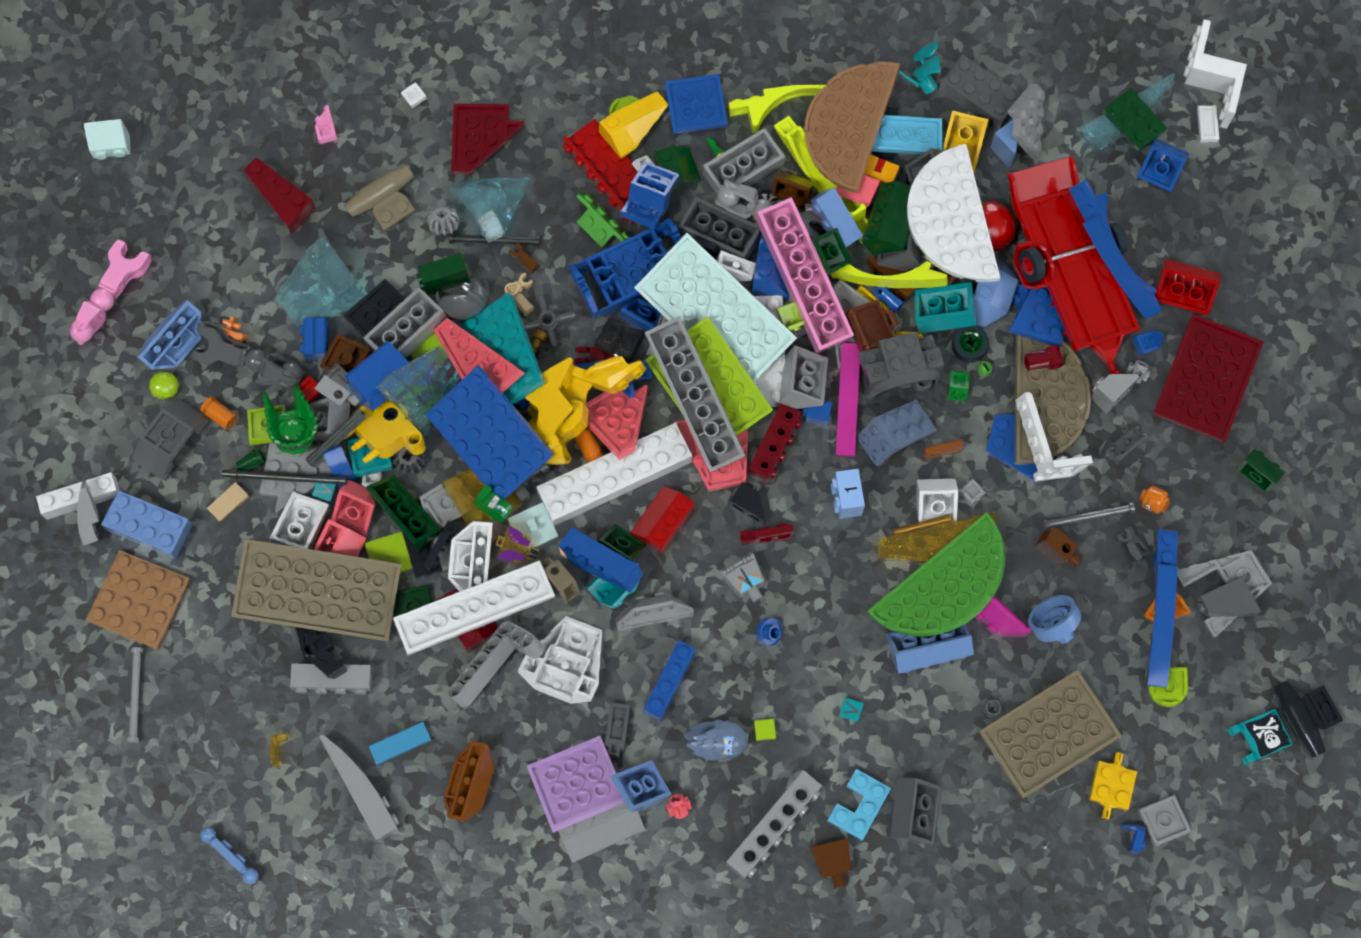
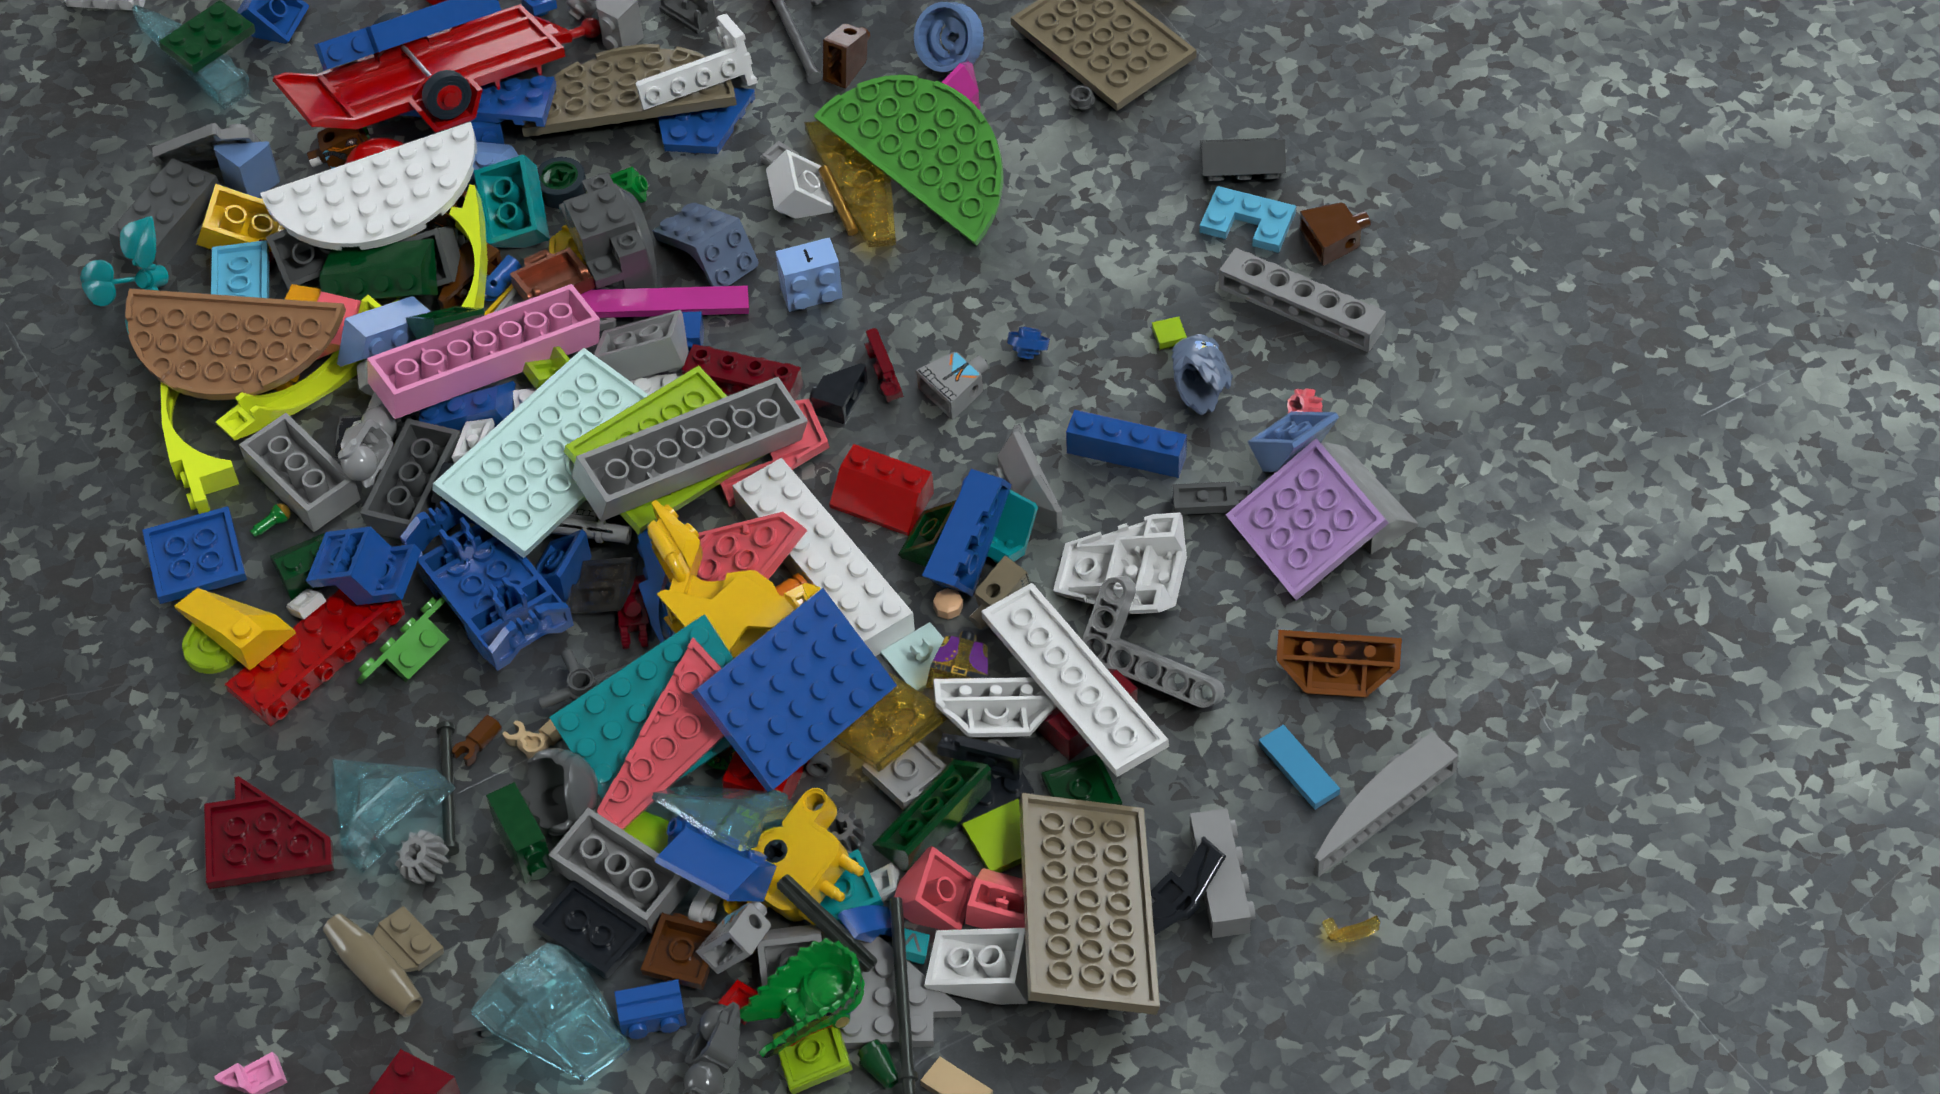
camera: 95 degrees left, 20 degrees down
medium blue plate [200,827,259,885] -> none
white plate [401,82,427,109] -> none
green leg [473,485,513,522] -> none
reddish brown slope [771,170,815,209] -> none
teal tile [839,697,864,723] -> none
medium blue slope [886,624,974,674] -> none
dark orange tile [923,440,963,460] -> none
bright green hinge [977,361,993,377] -> none
dark red piece [1024,345,1064,371] -> none

